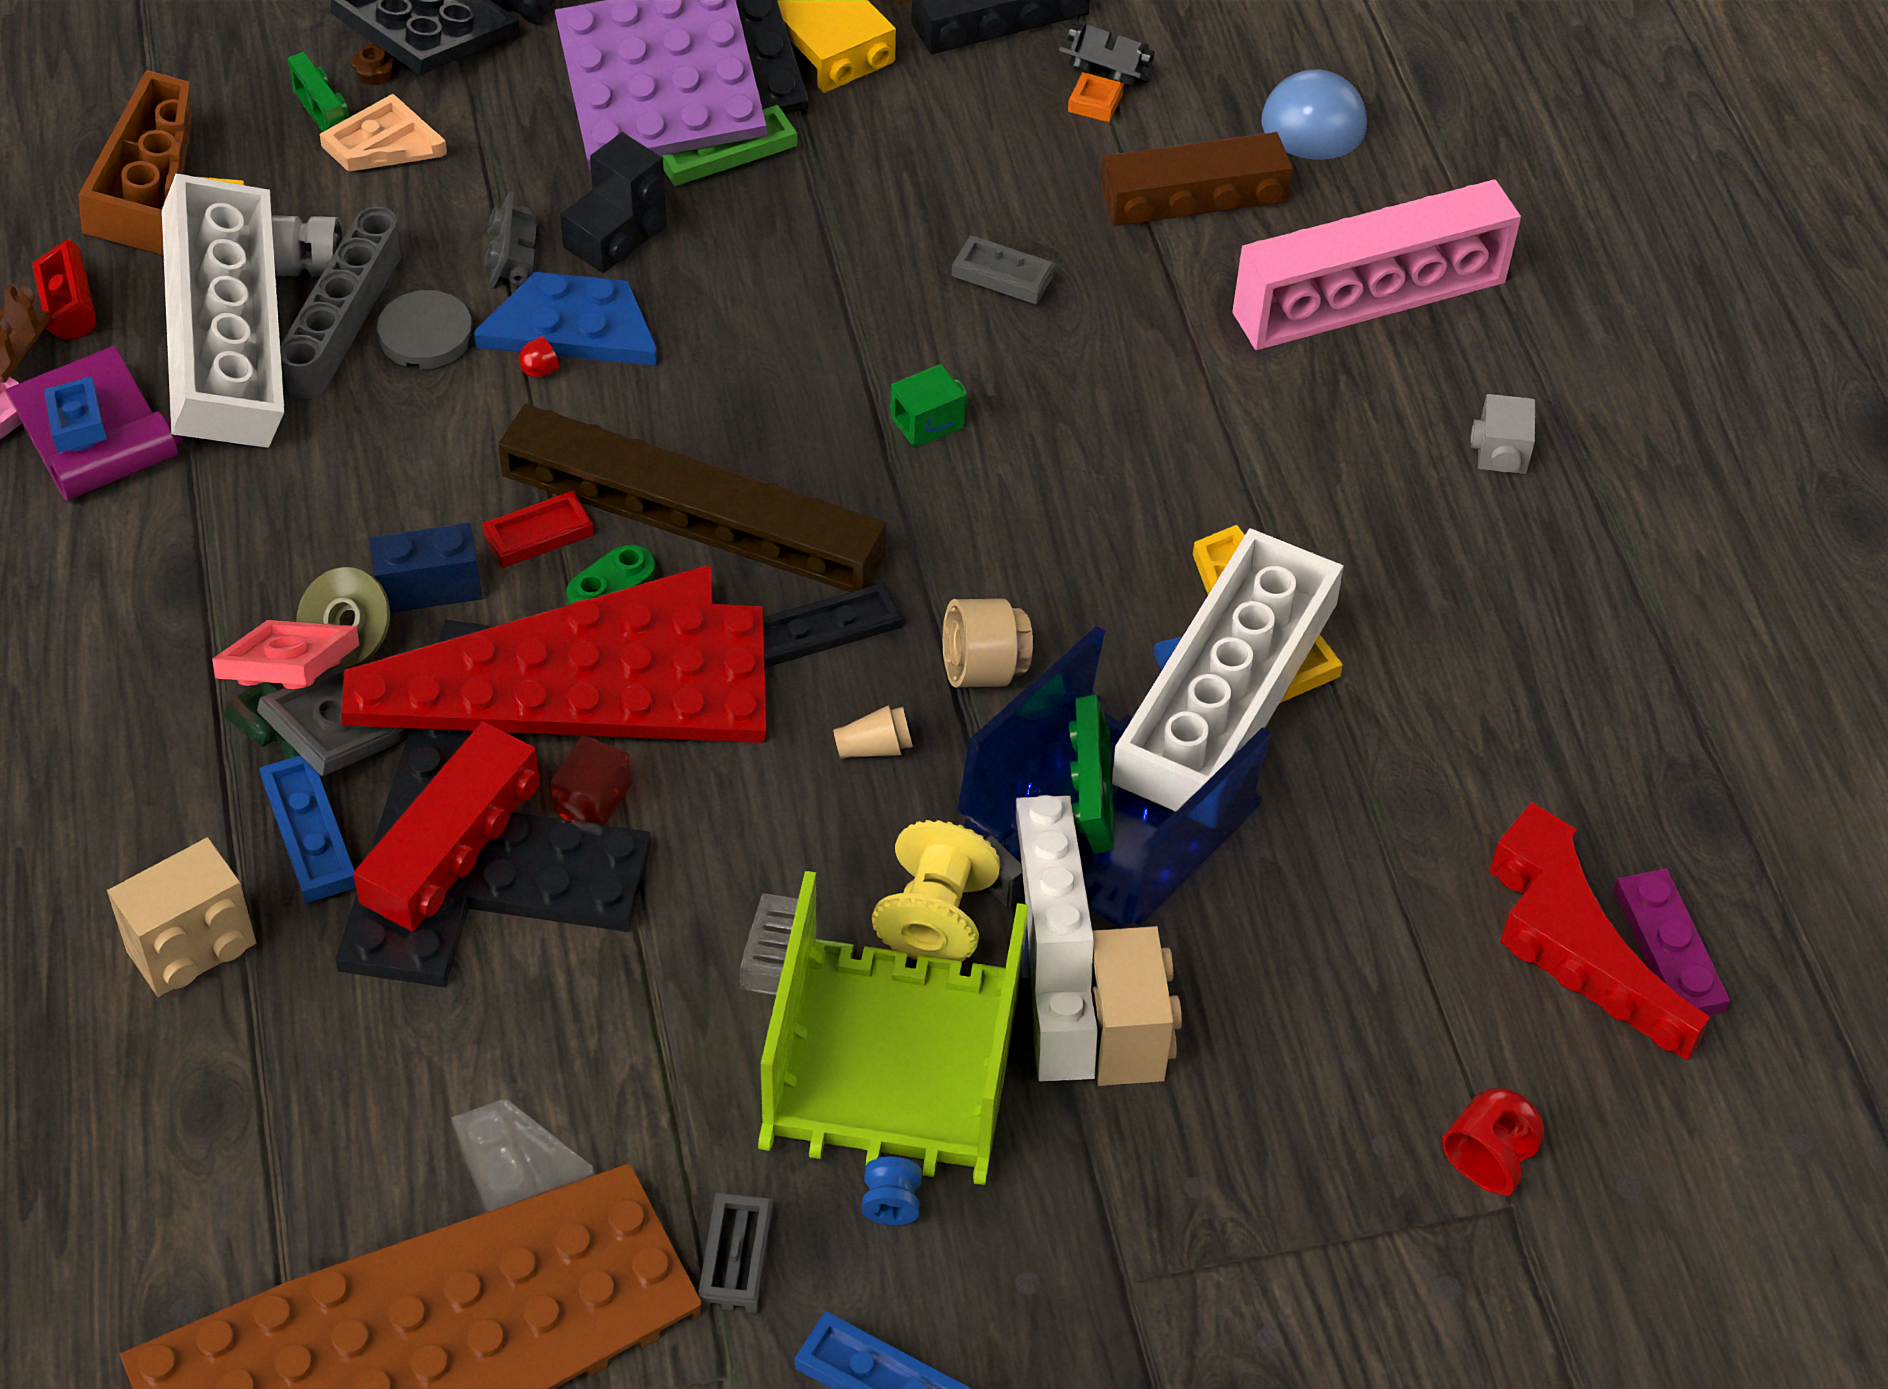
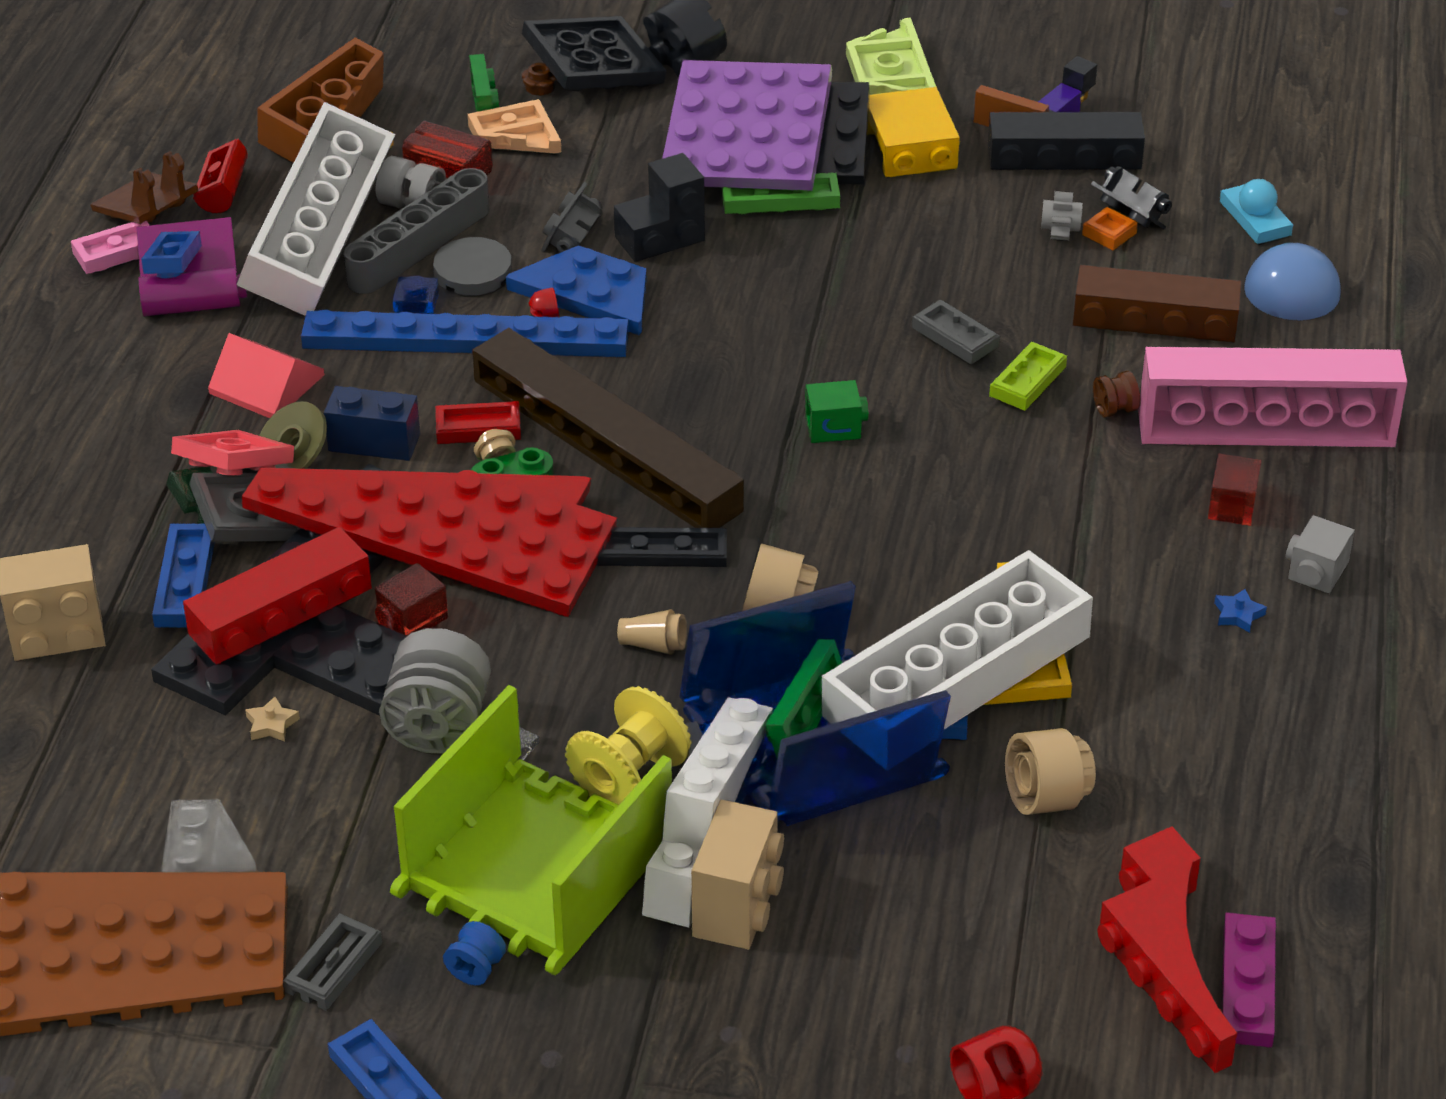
camera: 25 degrees right, 10 degrees down
none -> coral slope [208,333,325,418]
none -> tan piece [245,697,300,742]
none -> blue plate [301,310,629,357]
none -> light grey wheel [379,628,491,753]
none -> clear blue plate [393,276,439,314]
none -> clear red brick [402,121,493,179]
none -> tan plate [474,429,515,461]
none -> lime plate [989,341,1067,411]
none -> tan piece [1005,728,1096,815]
none -> light grey gear [1041,191,1083,240]
none -> reddish brown wheel [1093,370,1140,418]
none -> clear red brick [1208,454,1262,526]
none -> blue piece [1215,589,1267,633]
none -> medium azure tile [1220,179,1293,244]

